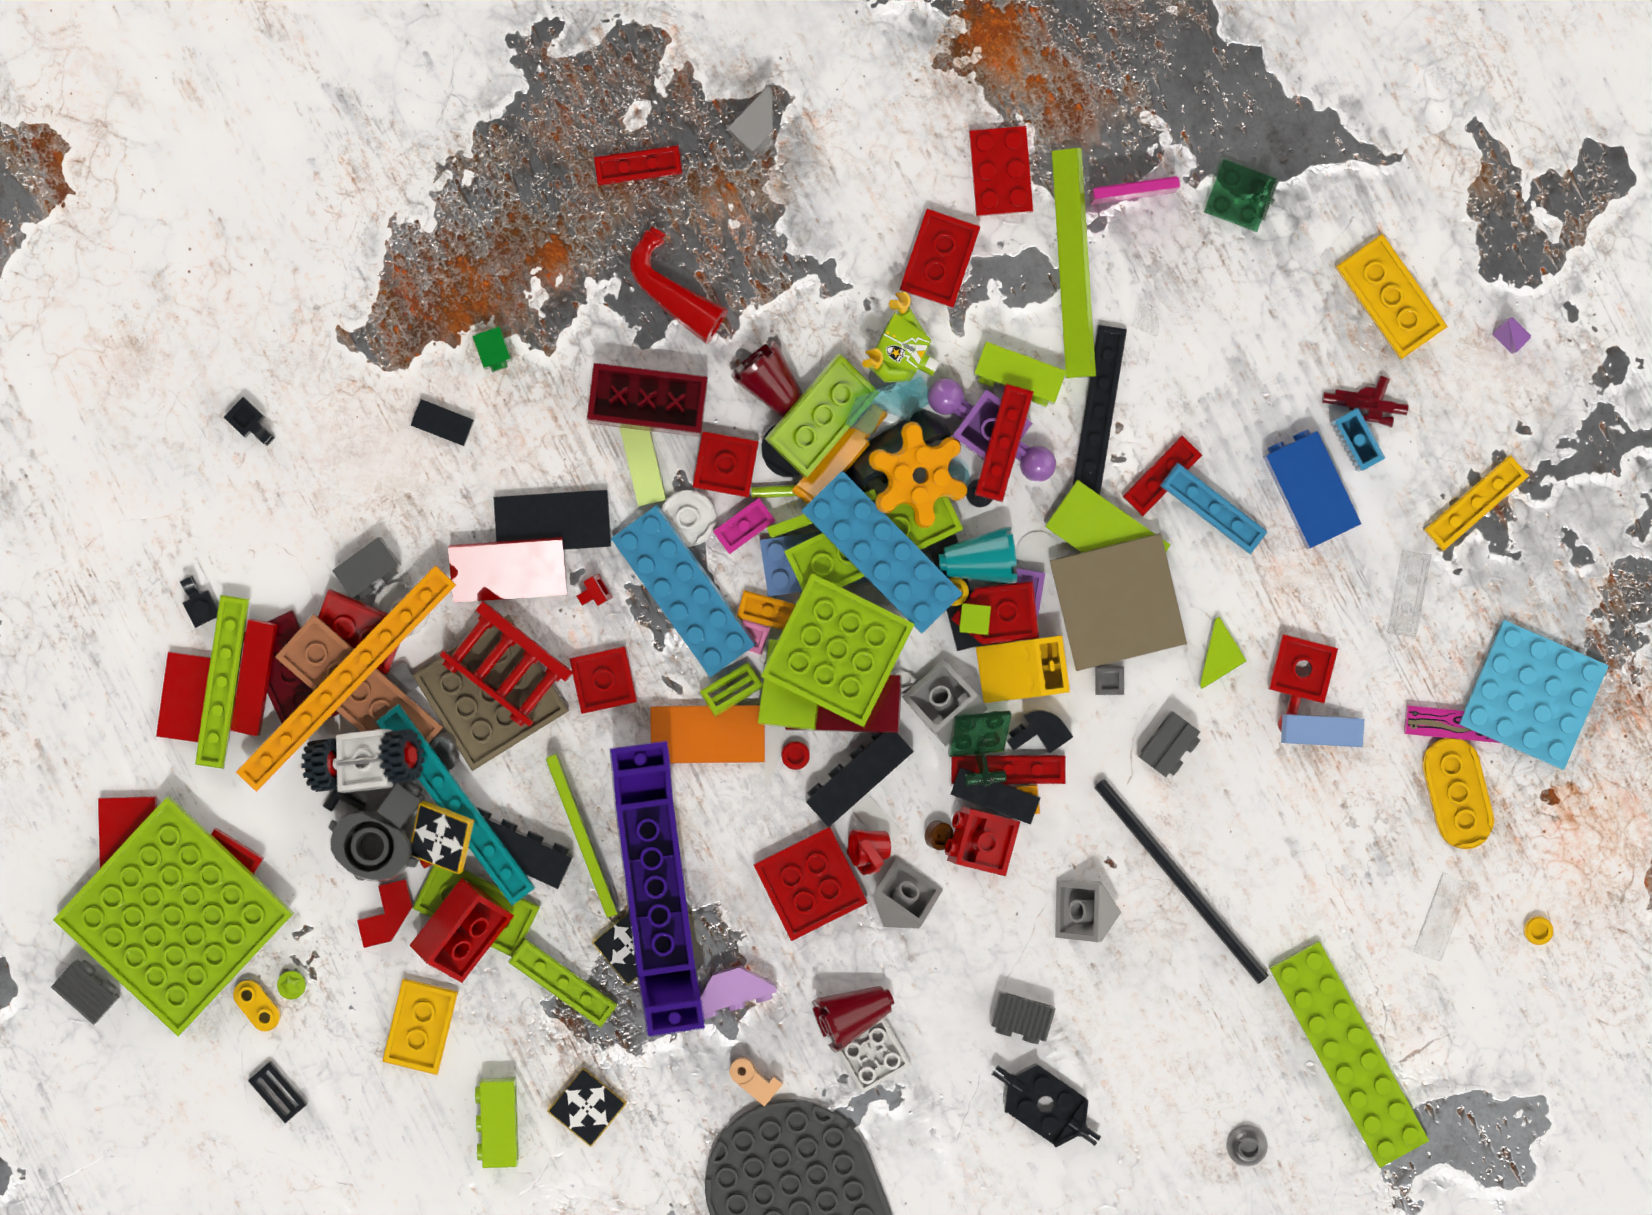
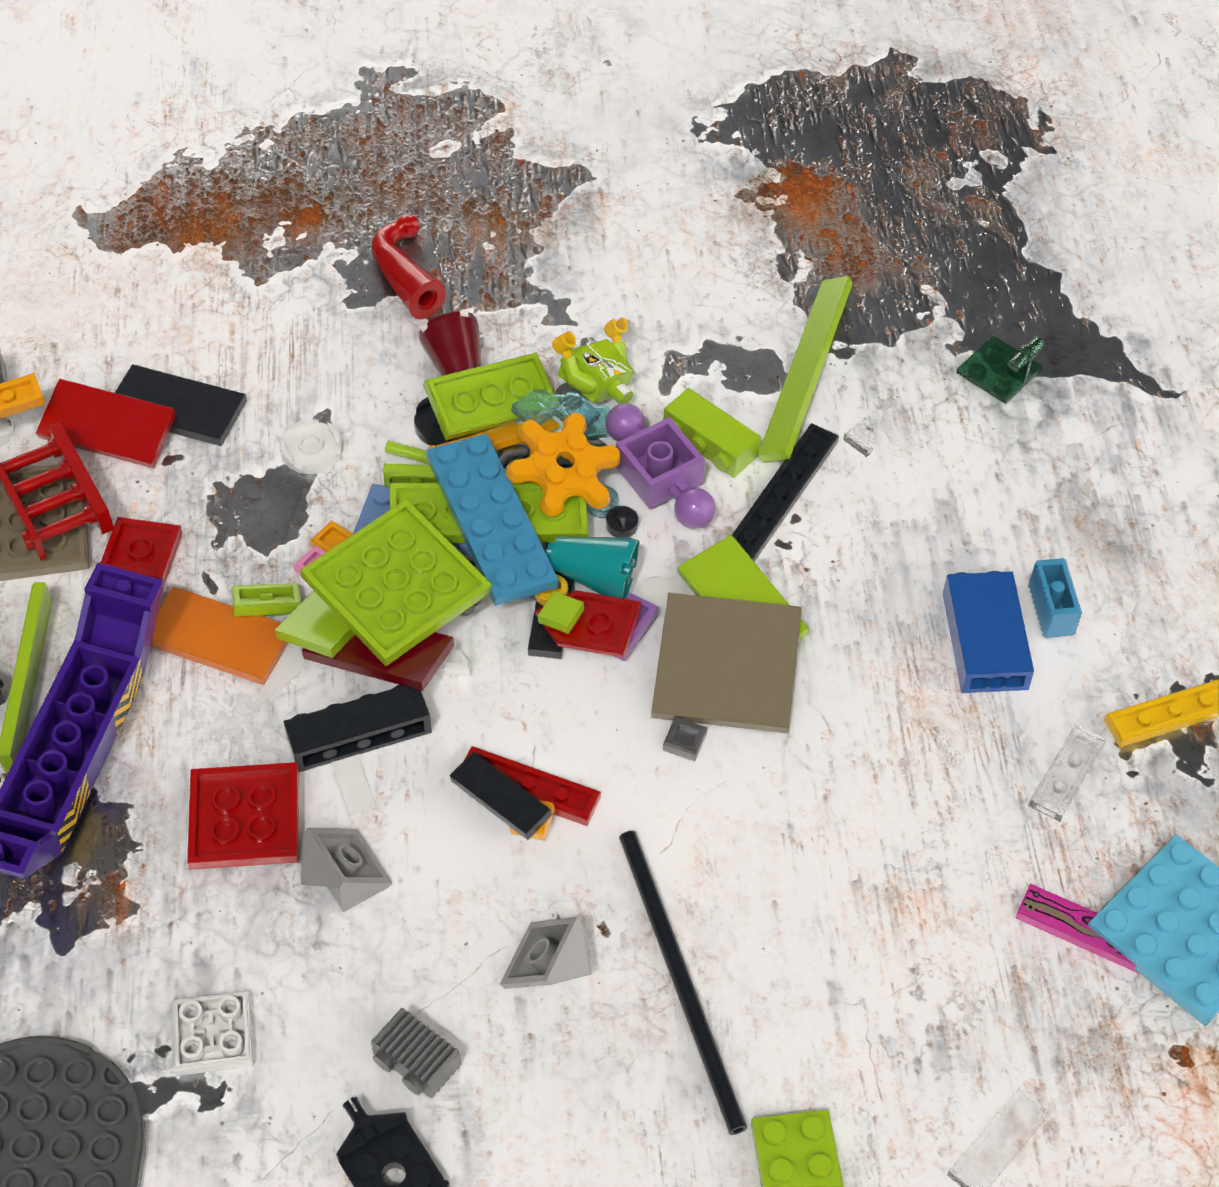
camera: 20 degrees right, 35 degrees down
black tile [410,399,475,446] -> none
green brick [472,327,513,373] -> none
red tile [576,573,613,606] -> none
dark red brick [587,363,708,437] -> none
red tile [594,145,683,186] -> none
dark azure plate [611,505,757,677] -> none
yellowish green tile [620,428,666,506] -> none
red plate [693,431,759,498] -> none
lavender slope [701,965,777,1019] -> none
dark pink plate [713,498,775,554] -> none
light grey slope [728,86,773,158] -> none
light nougat leg [729,1057,783,1107] -> none
red tile [781,741,810,770] -> none
dark red cone [812,986,894,1052] -> none
red piece [846,829,891,875] -> none
red plate [899,209,981,308] -> none
light grey slope [902,659,988,747] -> none
reddish brown tile [924,820,953,850] -> none
red plate [945,806,1021,877] -> none
clear green plate [948,710,1011,787] -> none
red plate [969,126,1033,217] -> none
red tile [975,384,1034,502] -> none
yellow slope [976,635,1070,703] -> none
black brick [1006,710,1073,753] -> none
dark pink tile [1089,176,1180,205] -> none
red tile [1122,435,1202,517] -> none
dark grey brick [1137,711,1201,777] -> none
dark azure tile [1160,463,1268,554] -> none
lime tile [1199,616,1247,689] -> none
red plate [1268,634,1338,732] -> none
medium blue tile [1281,714,1364,747] -> none
dark red piece [1322,376,1408,428] -> none
yellow tile [1335,234,1448,360] -> none
yellow tile [1422,738,1494,849] -> none

